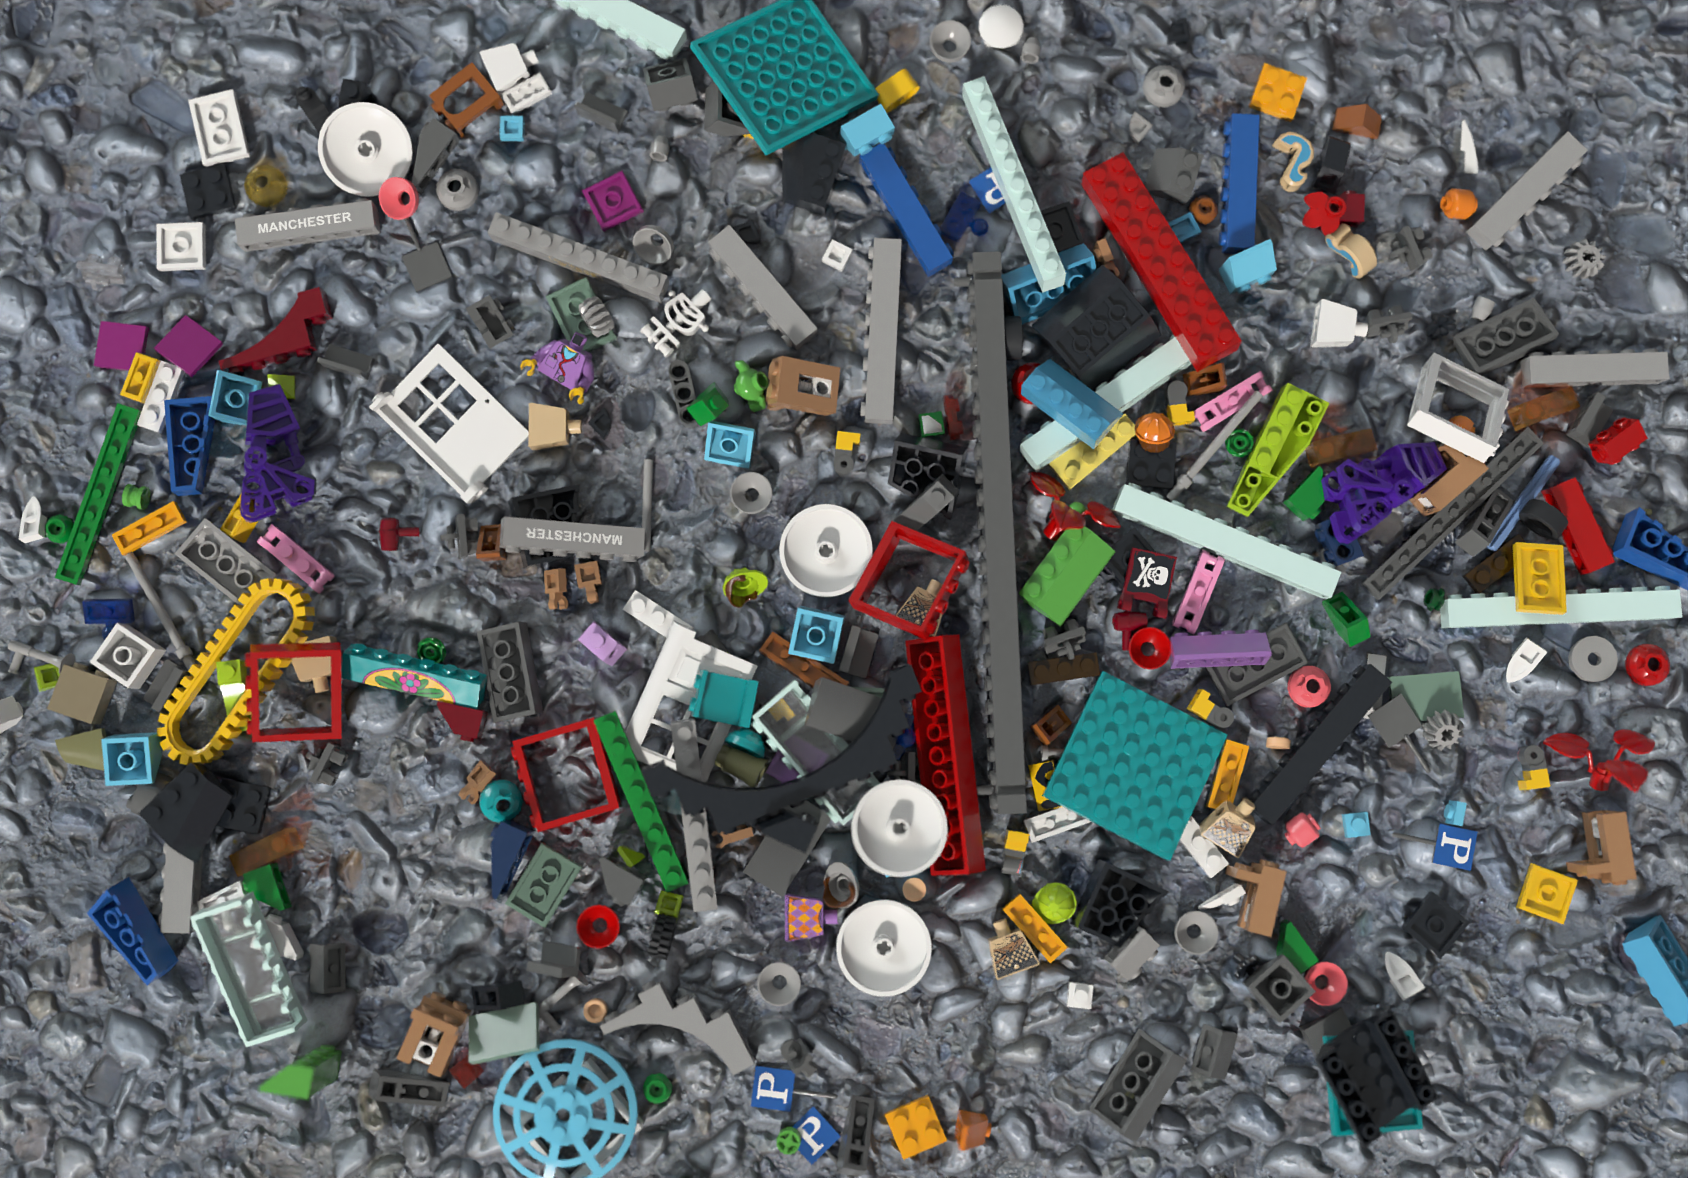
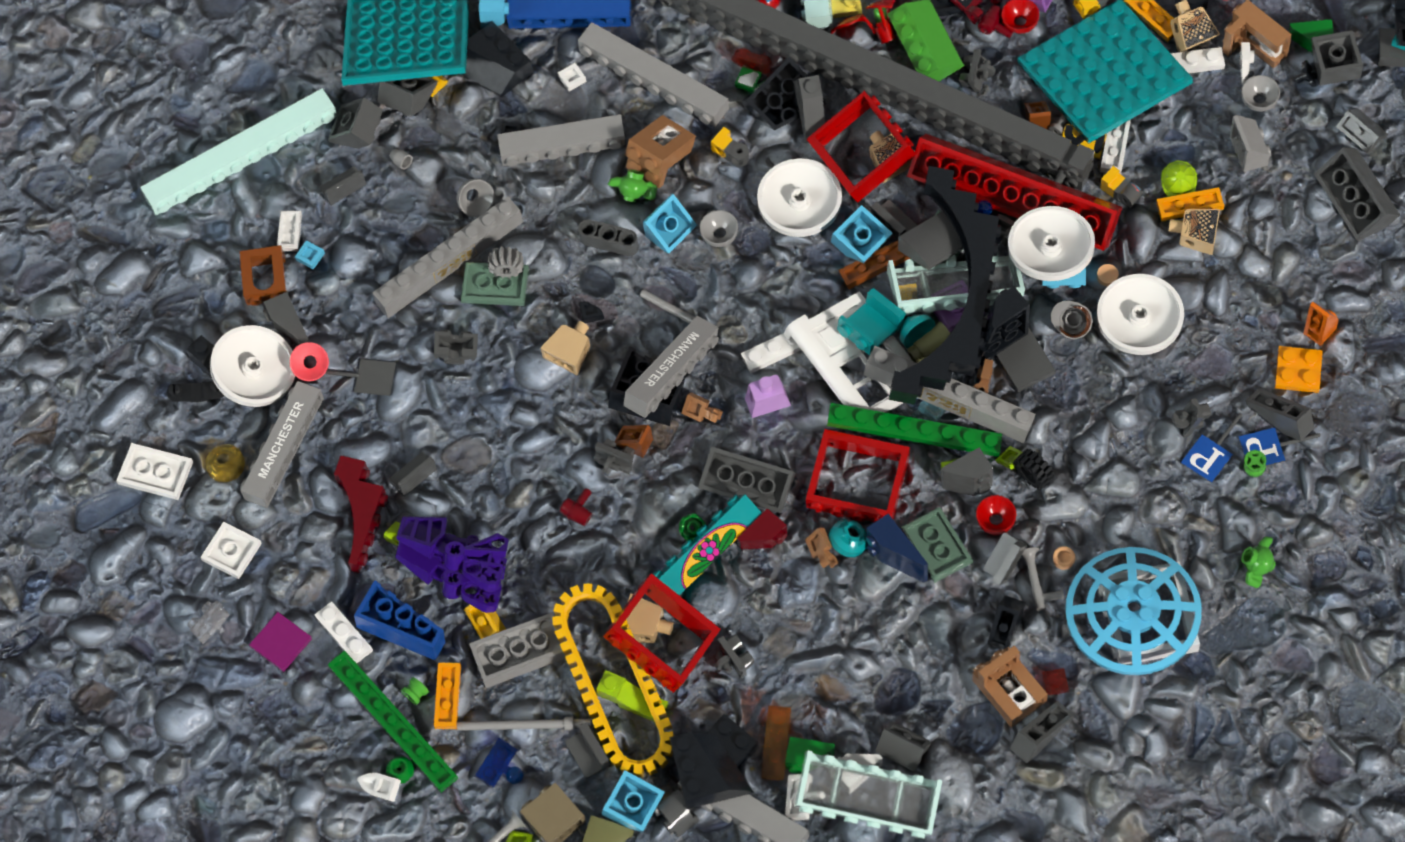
camera: 50 degrees left, 20 degrees down
white brick [90,623,166,689] -> none
yellow slope [120,352,160,404] -> none
magenta tile [154,315,223,377] -> none
black plate [180,164,237,220] -> none
medium azure slope [208,370,262,426] -> none
bright pink plate [257,524,335,594] -> none
bright green slope [259,1044,342,1099] -> none
white door [369,344,529,504] -> none
light grey piece [436,169,479,211] -> none
tile [469,1002,540,1065] -> none
white torso [480,43,539,99] -> none
medium lavender torso [520,332,594,404] -> none
medium nougat plate [574,561,602,604] -> none
magenta tile [582,170,644,232] -> none
light grey arch [600,980,755,1075] -> none
white torso [640,289,711,358] -> none
green plate [642,1073,673,1104] -> none
green slope [686,382,729,426] -> none
lime piece [722,567,768,608] -> none
light grey piece [757,962,801,1006] -> none
torso [785,894,837,941] -> none
dark brown plate [1027,652,1100,686] -> none
white plate [1066,982,1093,1009] -> none
black wedge [1070,859,1169,947] -> none
coral piece [1303,962,1347,1006] -> none

